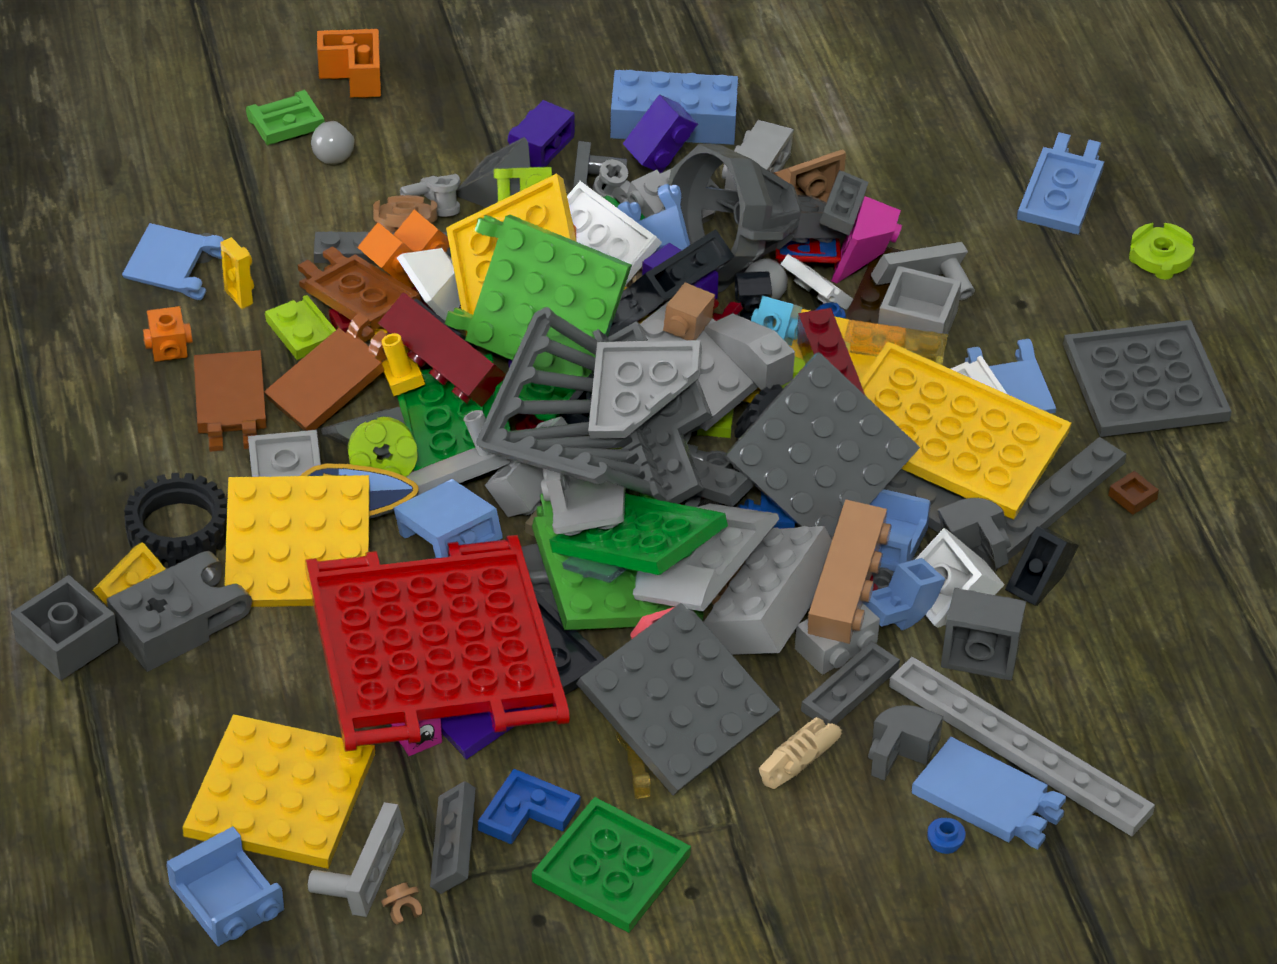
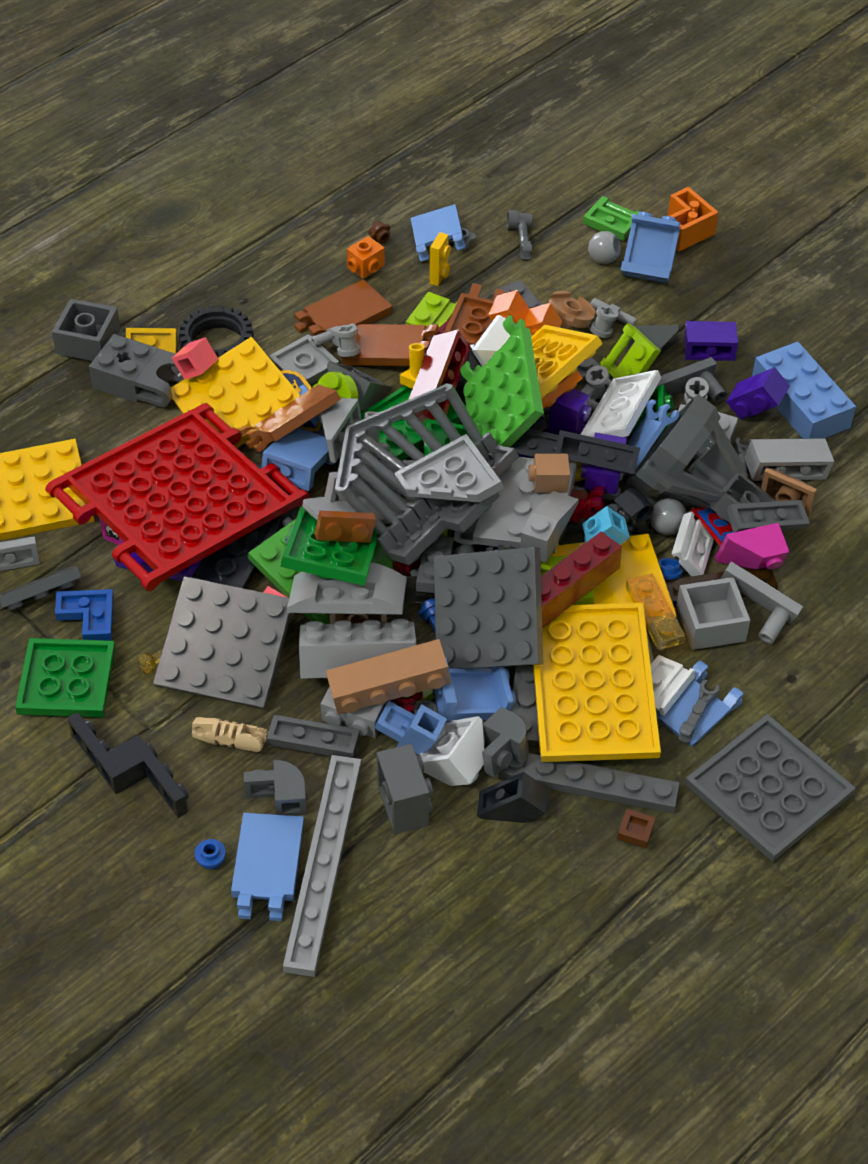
camera: 60 degrees right, 5 degrees up
none -> black bracket [67,712,189,818]
none -> coral brick [172,337,218,380]
none -> dark orange tile [237,384,341,452]
none -> light grey piece [311,323,360,357]
none -> dark orange plate [314,510,376,543]
none -> light grey slope [319,398,362,463]
none -> reddish brown plate [368,221,390,243]
none -> dark grey brick [506,210,532,260]
none -> medium blue panel [621,212,681,284]
none -> dark grey piece [678,680,719,743]

